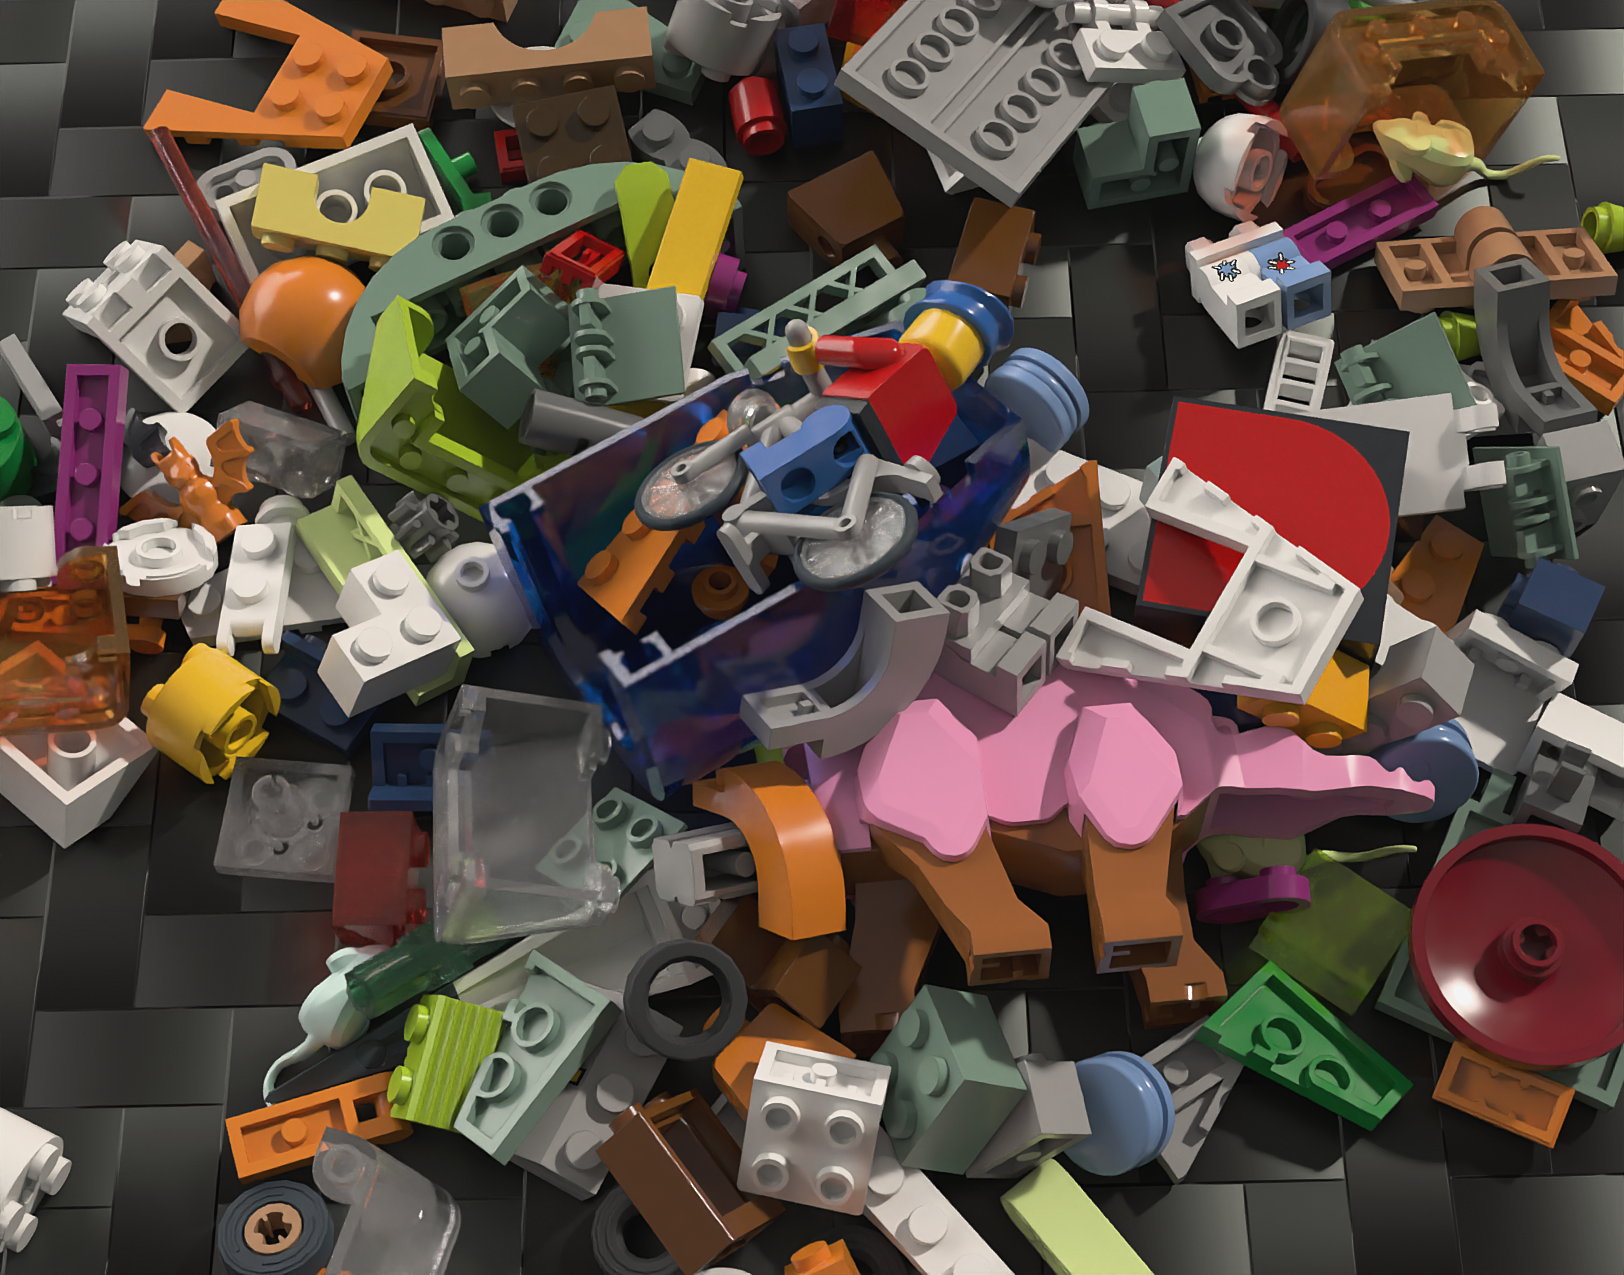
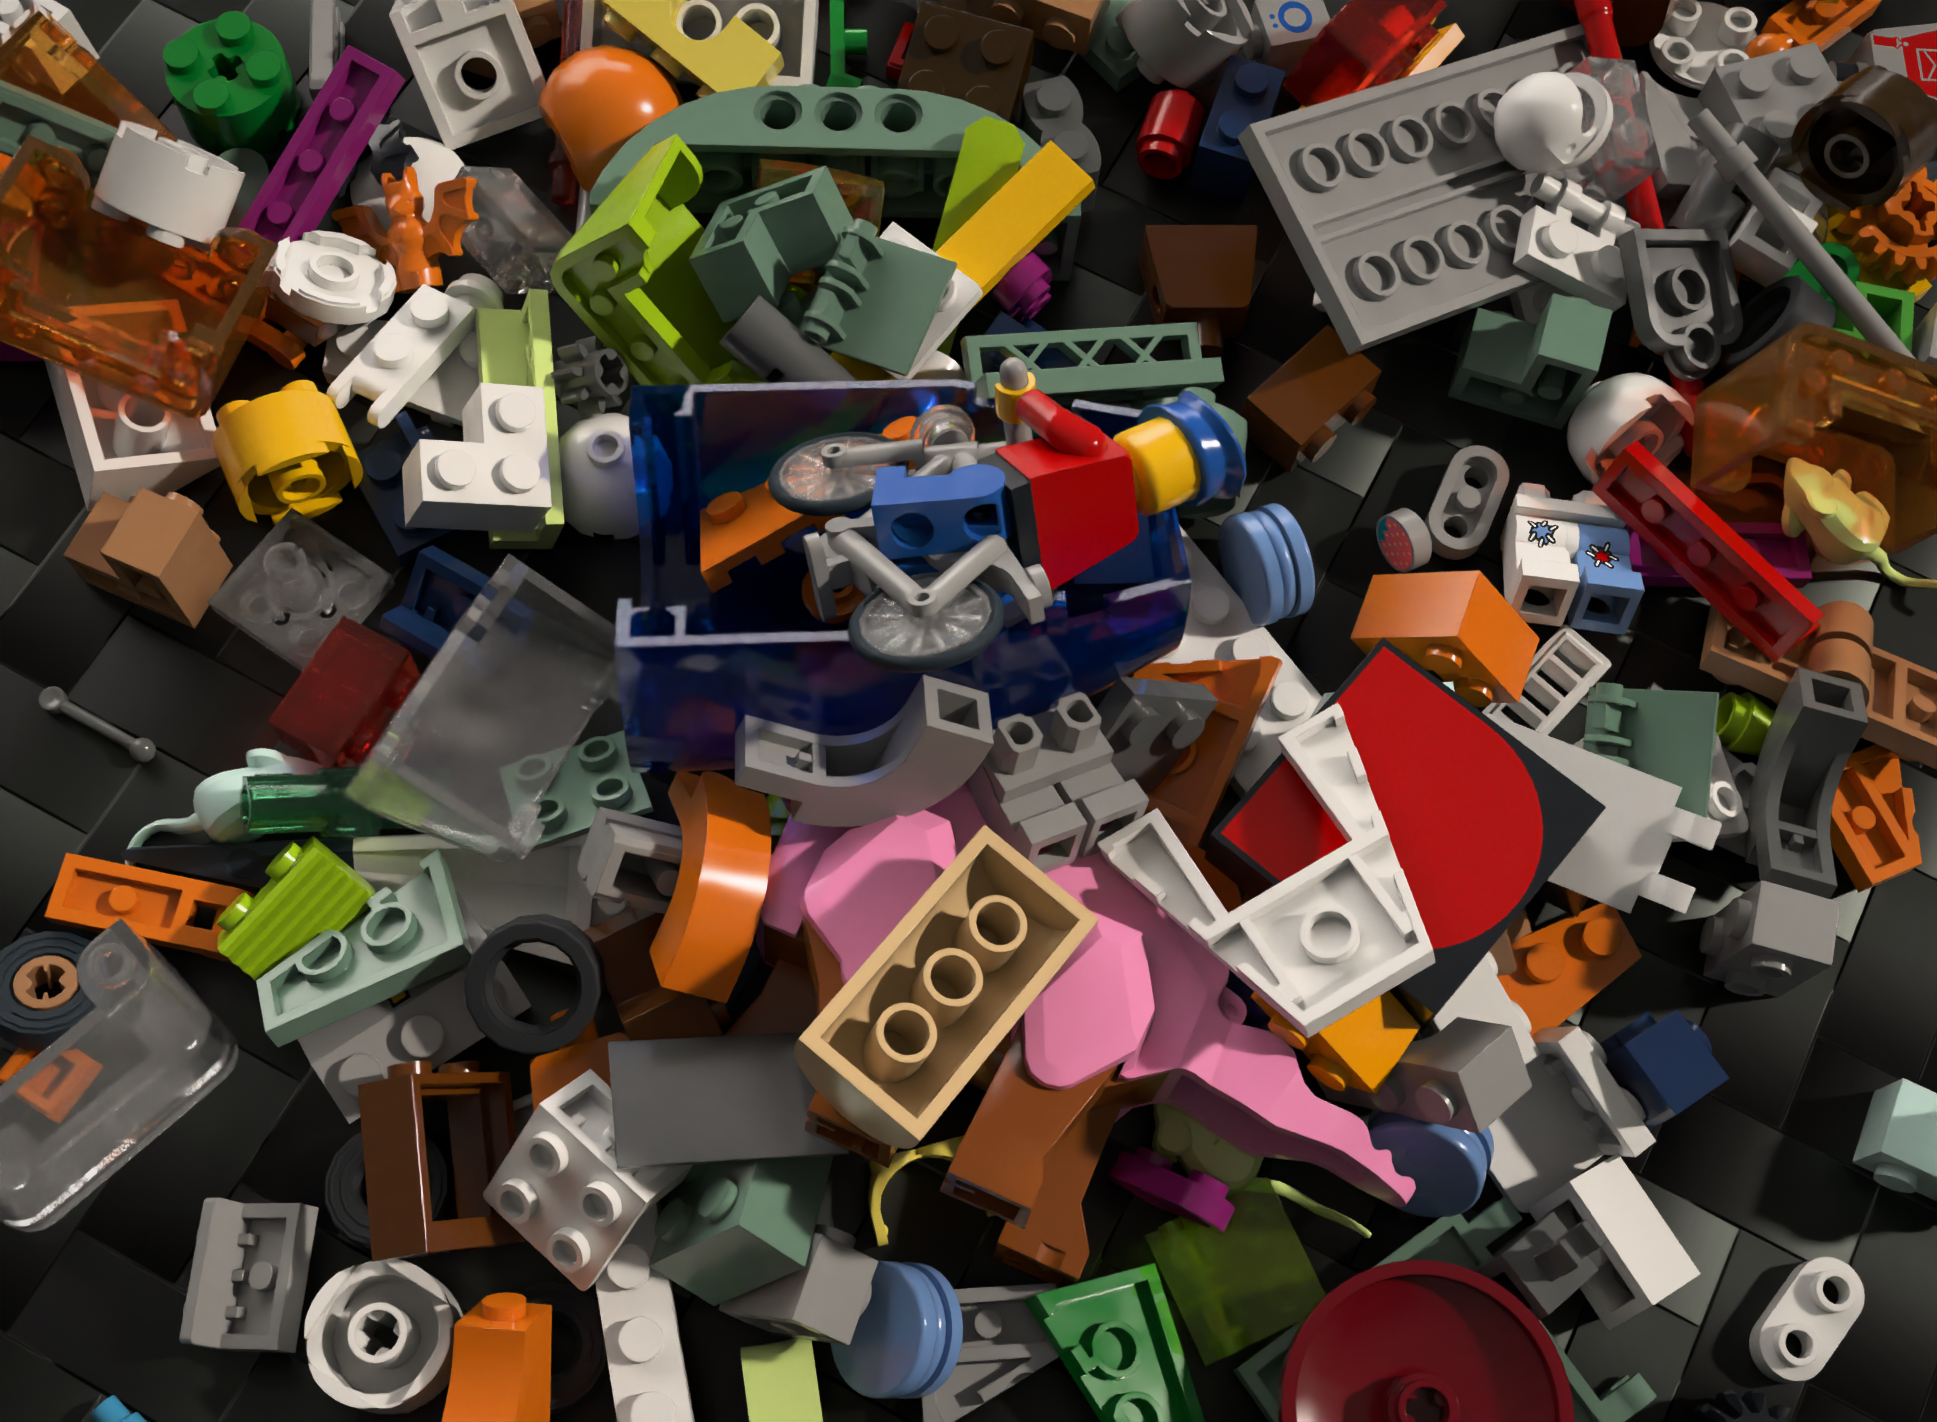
camera: 20 degrees right, 5 degrees up
red tile [539,230,626,290] -> none
sand green hinge [1472,446,1579,568] -> none
none -> dark grey hinge [39,686,156,763]
none -> medium nougat brick [63,487,233,629]
none -> dark grey piece [608,1032,849,1169]
none -> tan brick [794,824,1099,1149]
none -> light yellow cap [868,1136,995,1247]
none -> orange brick [1350,570,1540,707]
none -> tile [1376,508,1432,573]
none -> light grey plate [1424,445,1509,560]
none -> red fence [1591,441,1824,663]

